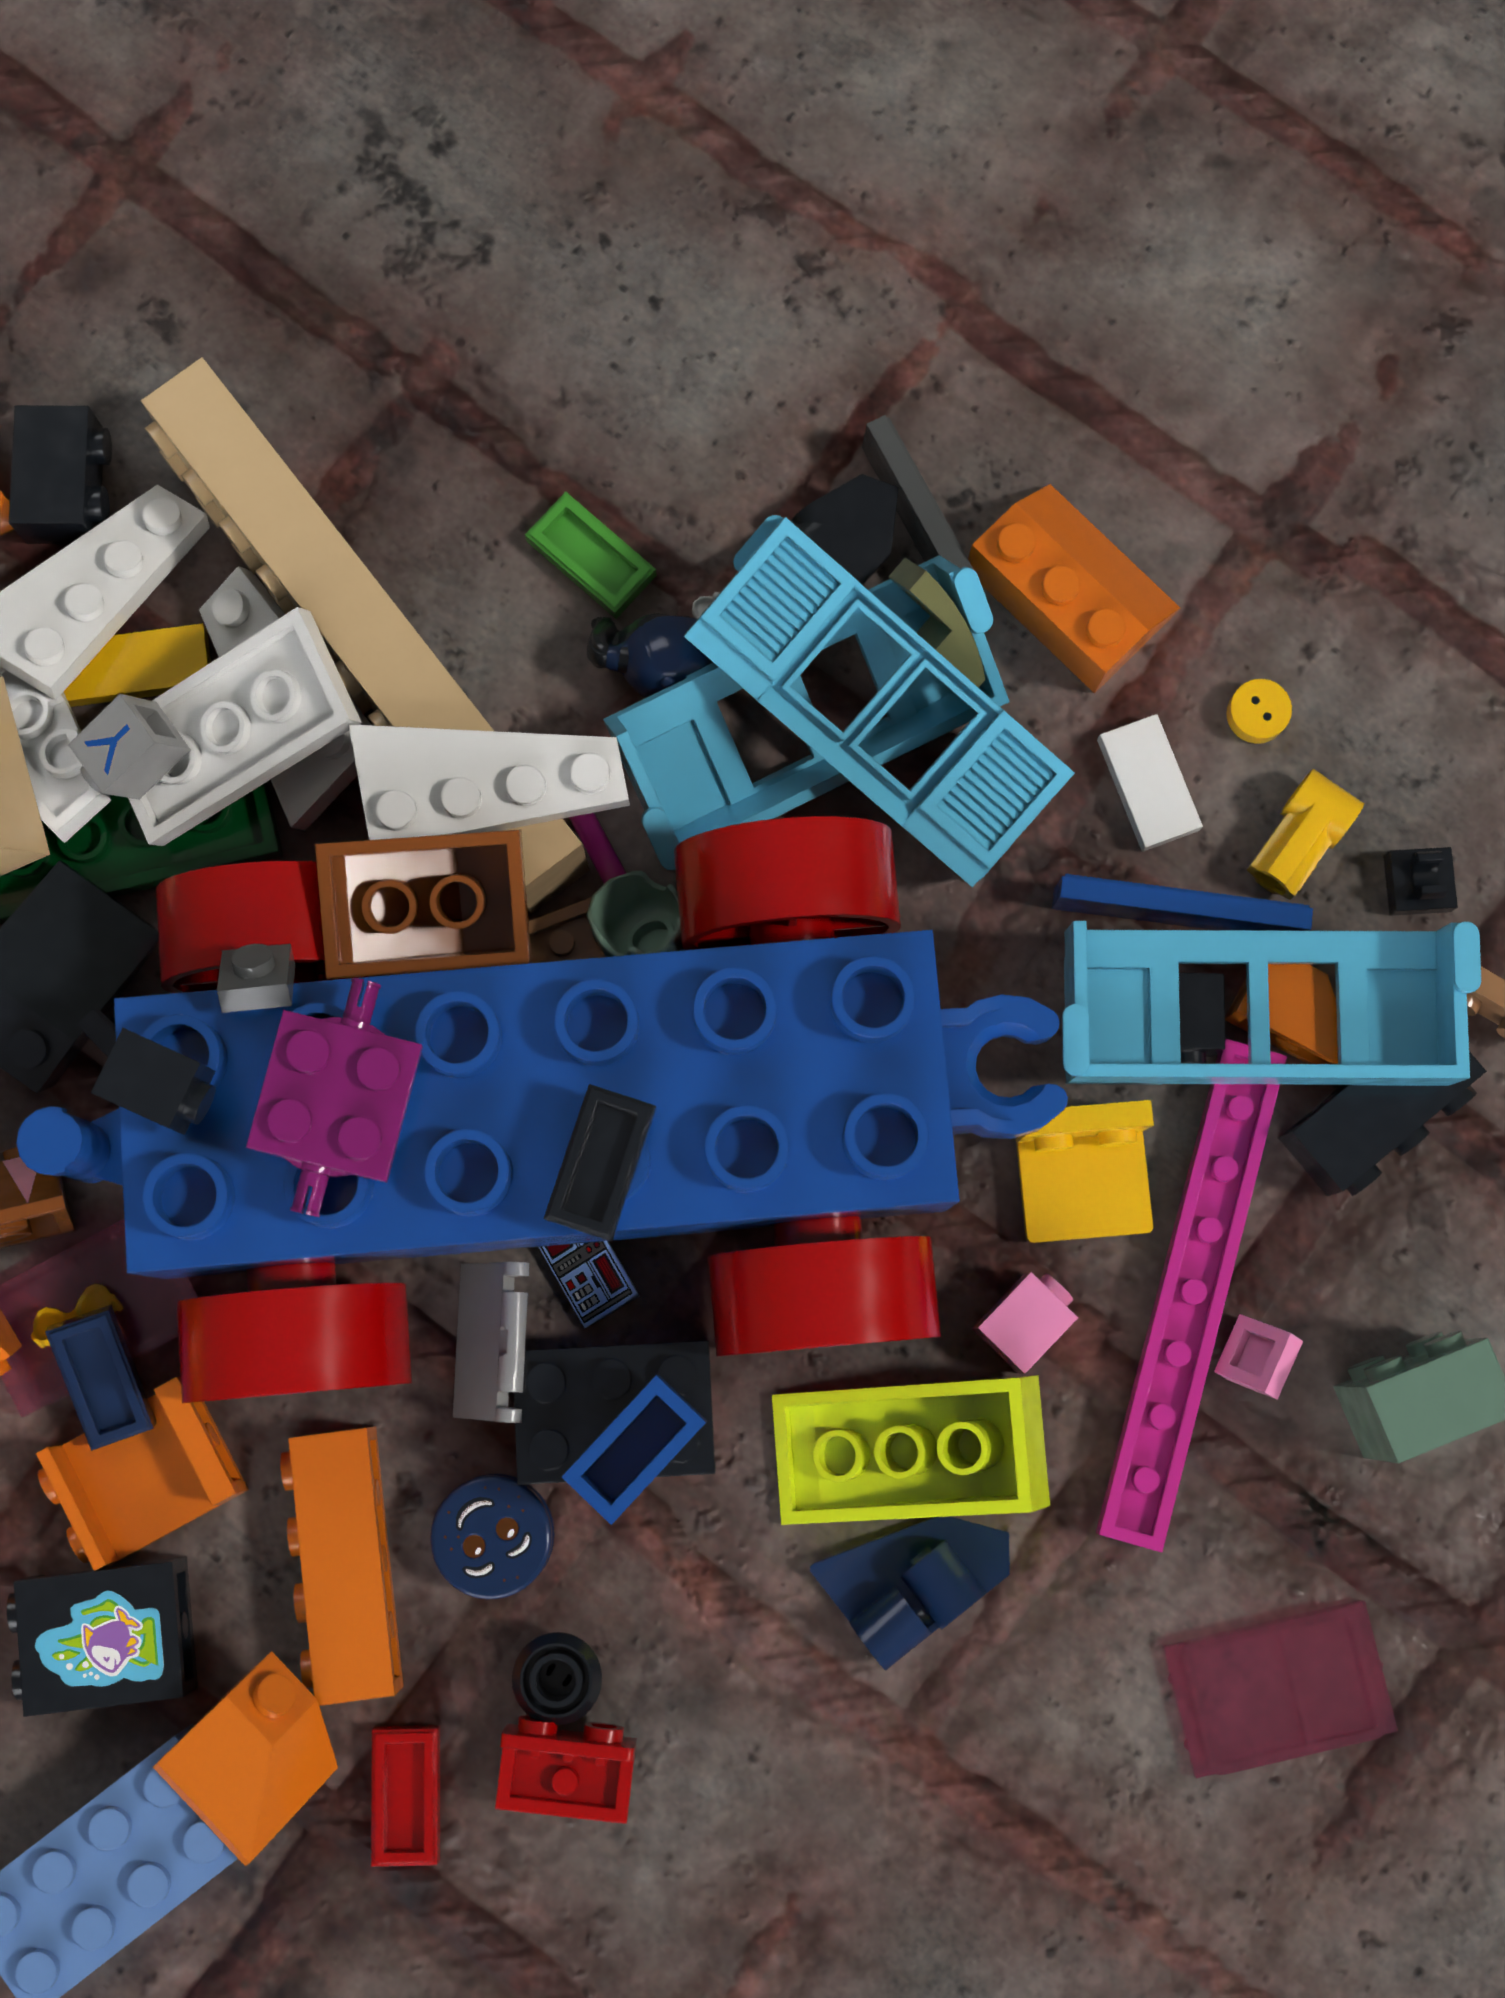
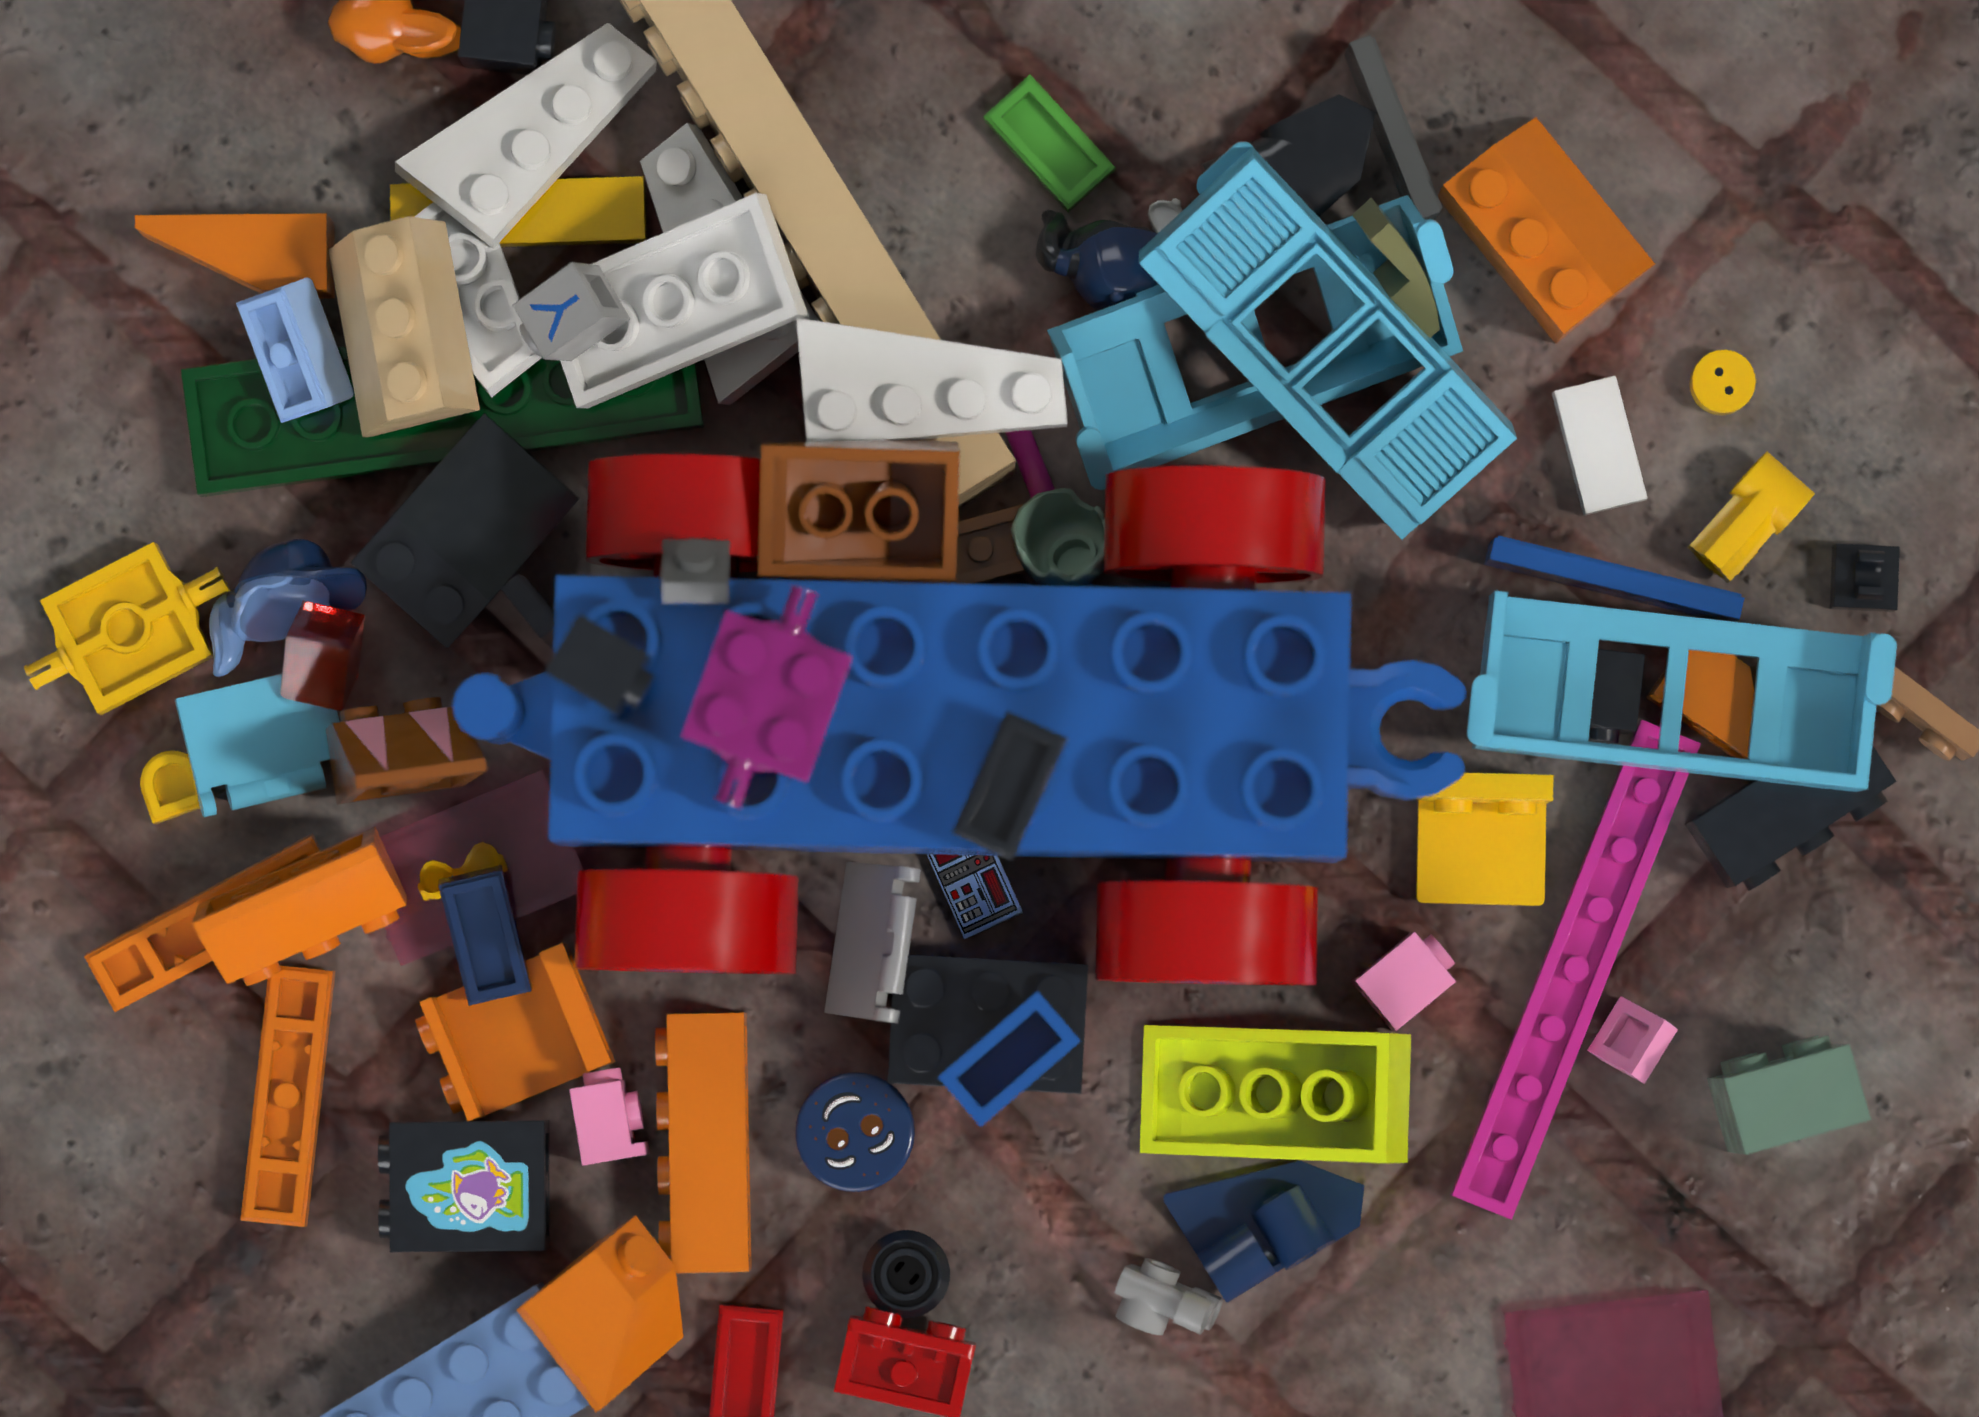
camera: 10 degrees right, 5 degrees up
none -> bright pink brick [569,1068,650,1166]
none -> light grey plate [1115,1258,1223,1335]

